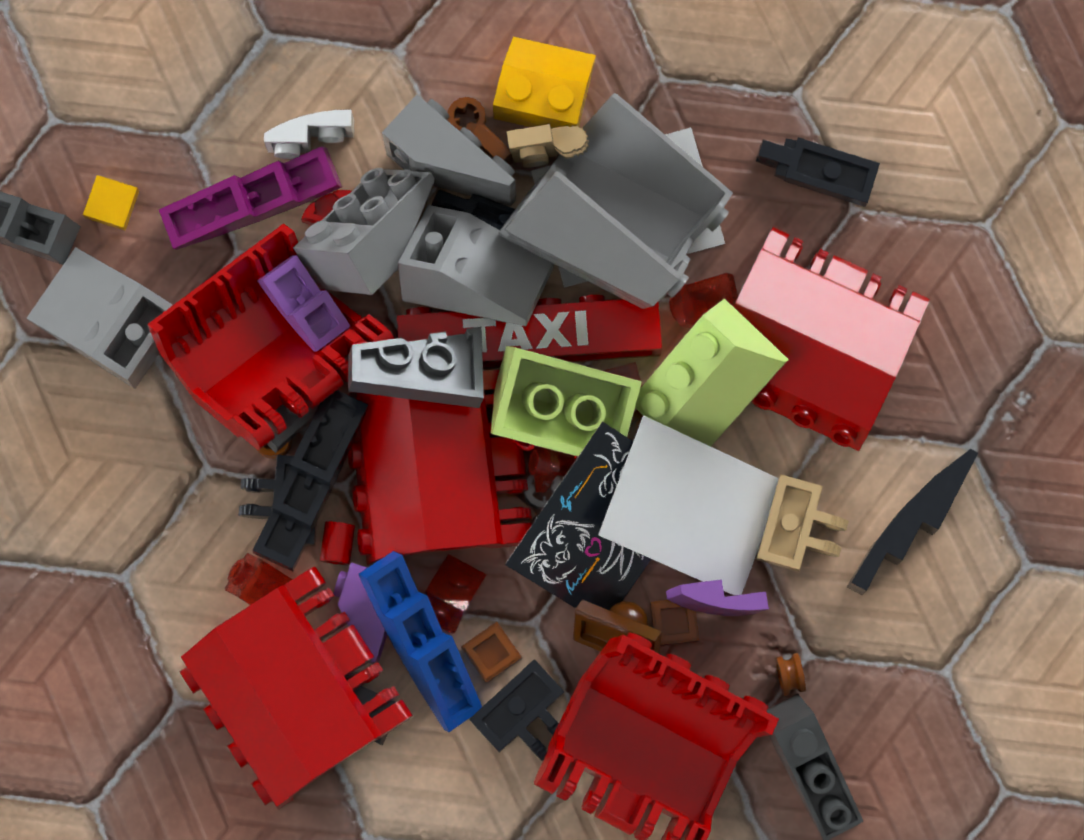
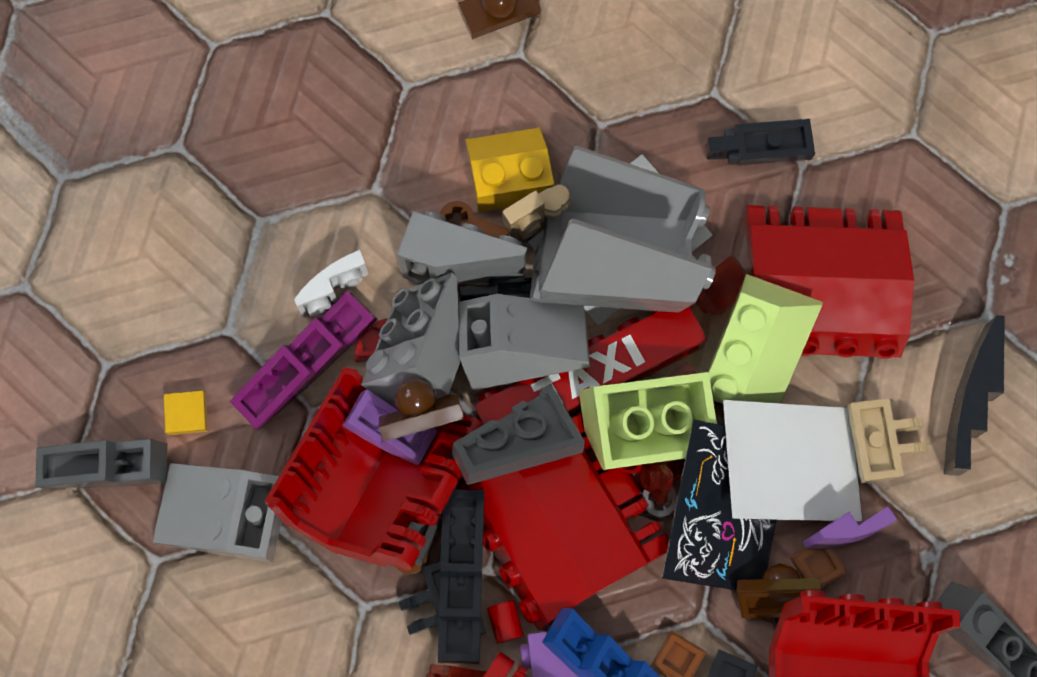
camera: 25 degrees left, 5 degrees down
clear red bracket [424,554,486,634] -> none
dark orange bush [775,653,806,696] -> none
none -> reddish brown tile [379,378,463,441]

